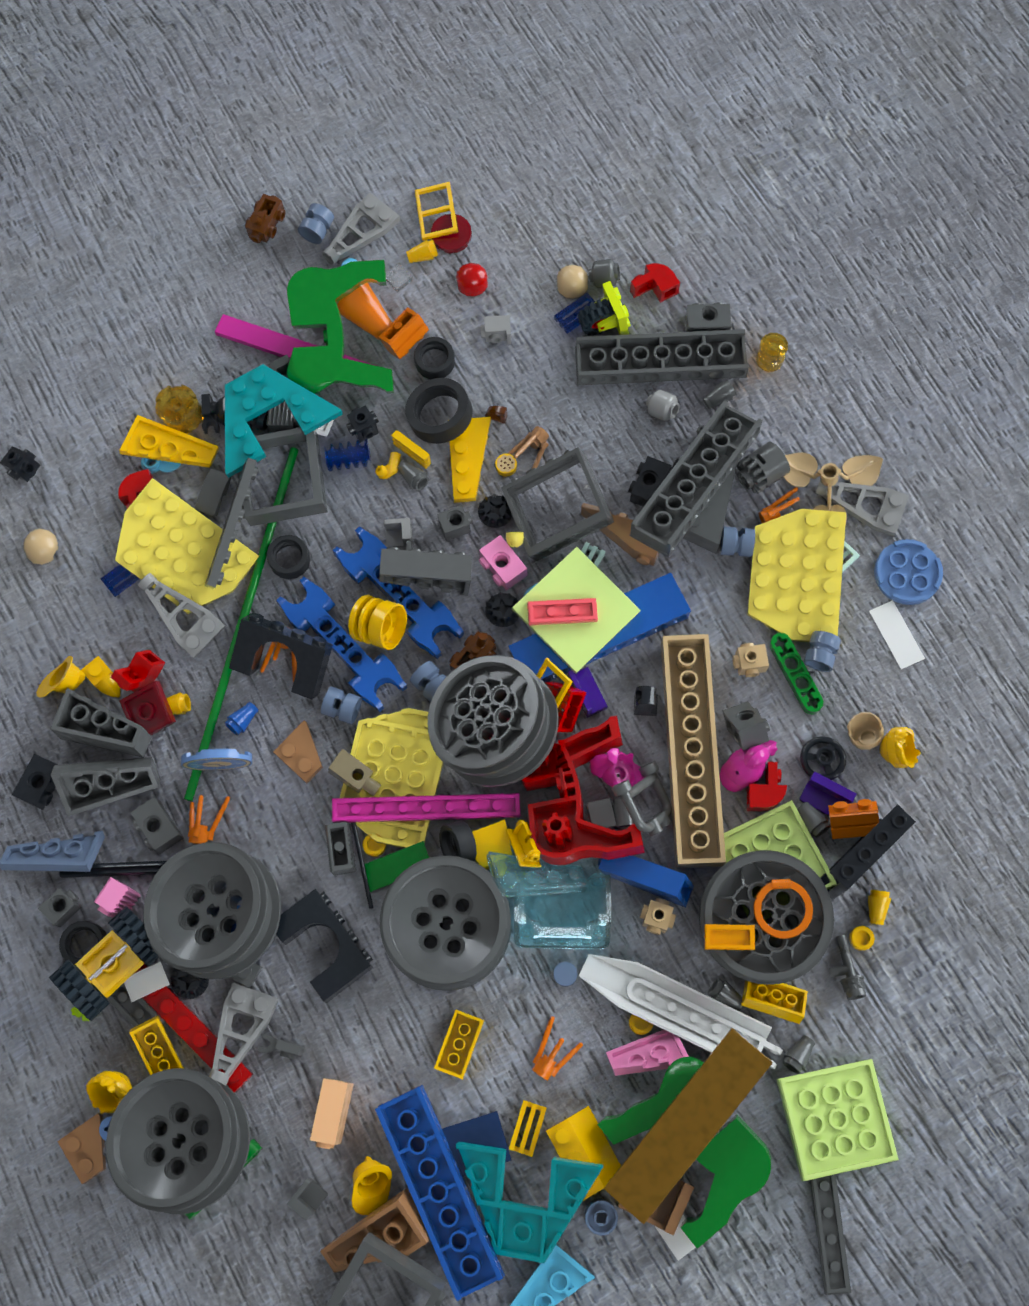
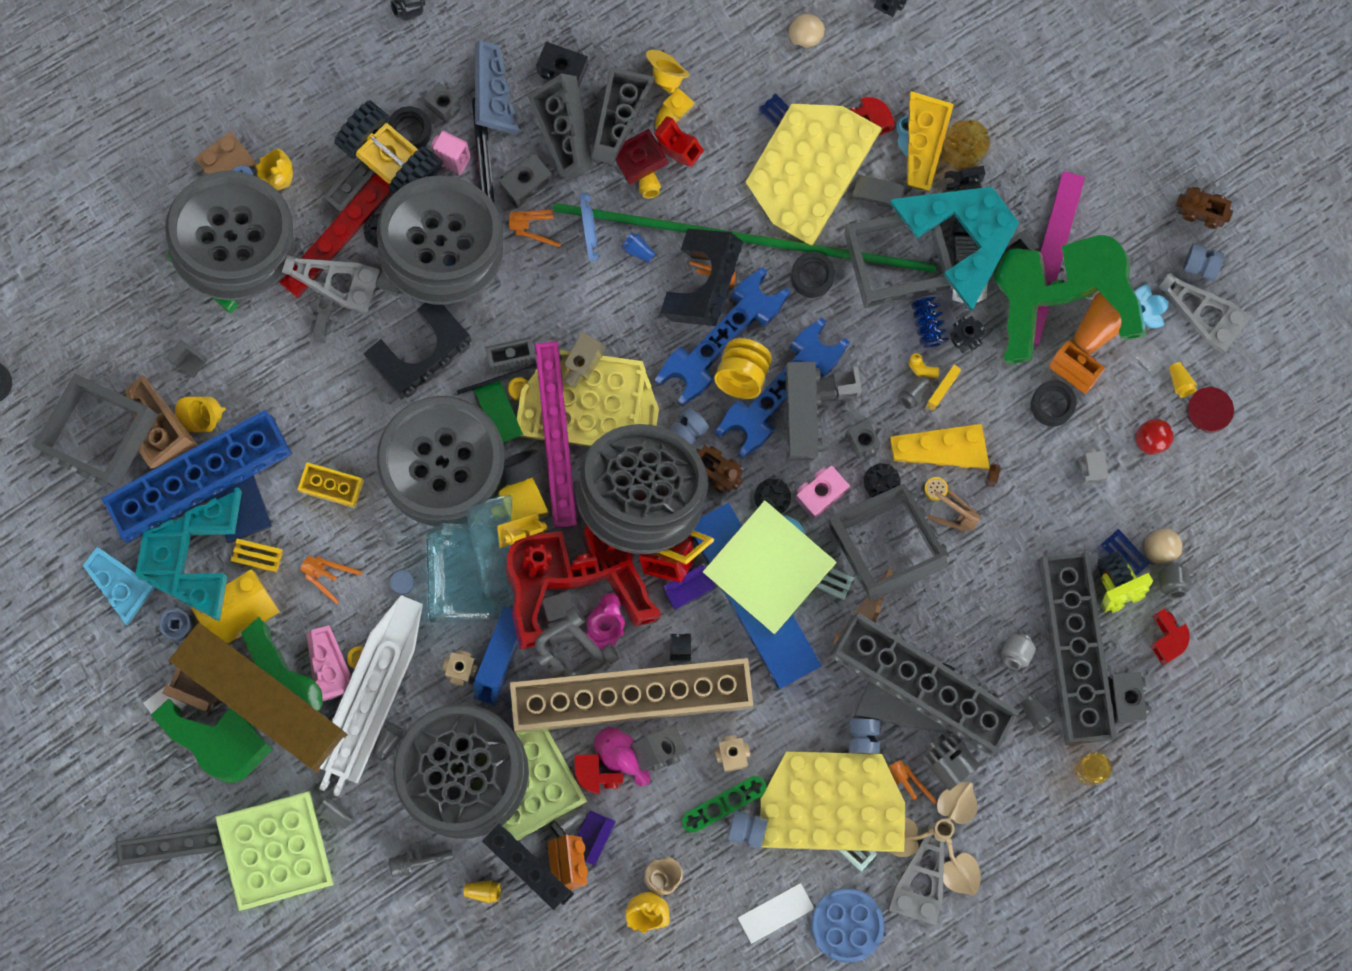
camera: 80 degrees right, 5 degrees up
white sticker [124,961,170,1002] -> none
yellow piece [129,1015,184,1075] -> none
light grey plate [138,573,226,658] -> none
dark grey plate [205,458,258,589] -> none
medium nougat wing [273,720,323,784] -> none
light nougat brick [310,1078,354,1149] -> none
sand blue wheel [321,686,362,725] -> none
black tyre [405,378,473,444] -> none
yellow window [415,181,458,241] -> none
light yellow hinge [506,532,524,548] -> none
coral tile [527,598,598,626] -> none
black brick [628,456,672,507] -> none
light orange tile [704,924,755,950] -> none
yellow piece [741,980,808,1024] -> none
orange piece [754,879,813,939] -> none
black piece [800,736,846,780] -> none
yellow tile [849,926,875,951] -> none

